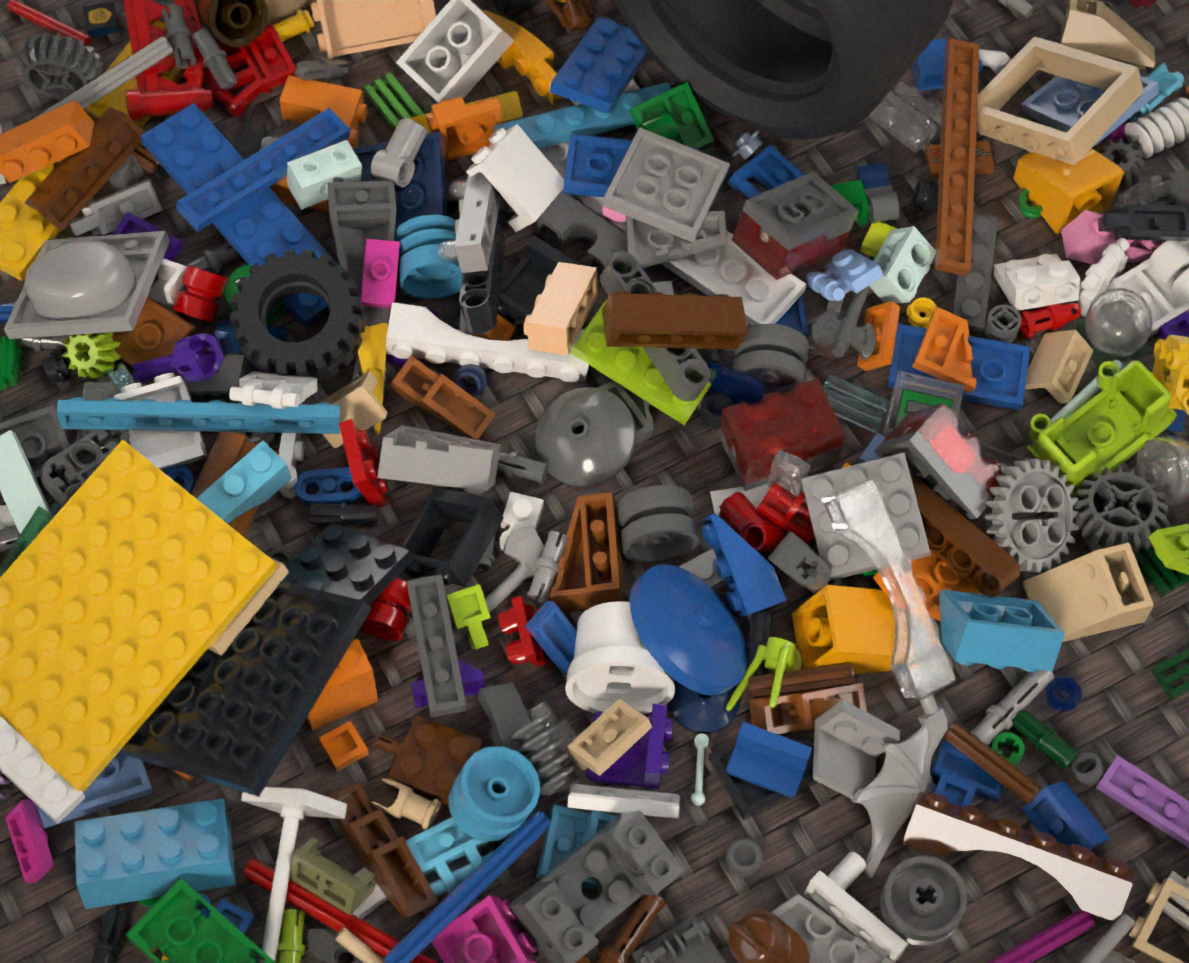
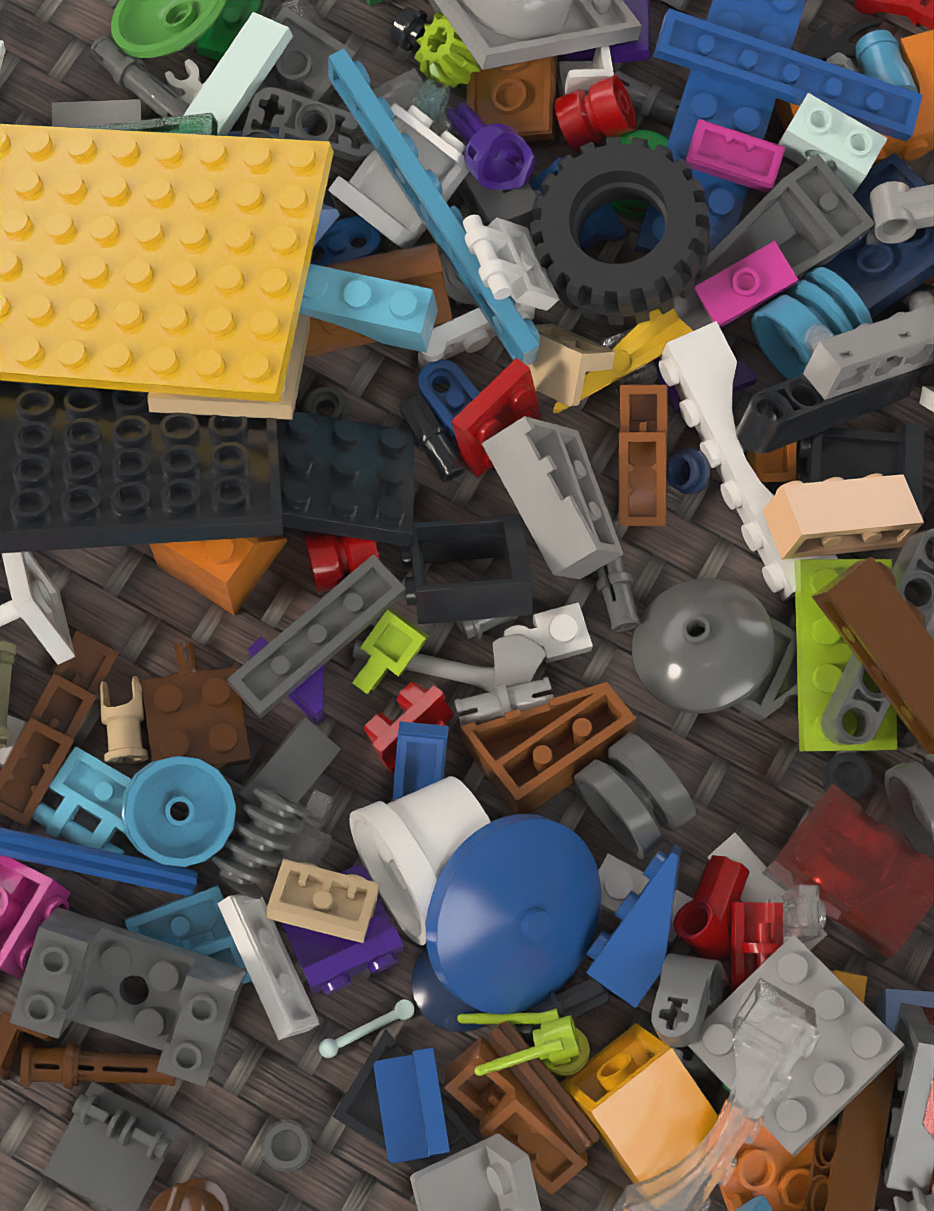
camera: 55 degrees right, 10 degrees up
orange plate [319,720,369,772] -> none
clear blue piece [707,362,769,409] -> none
none -> dark pink plate [685,119,786,193]
none -> dark azure piece [855,30,918,93]

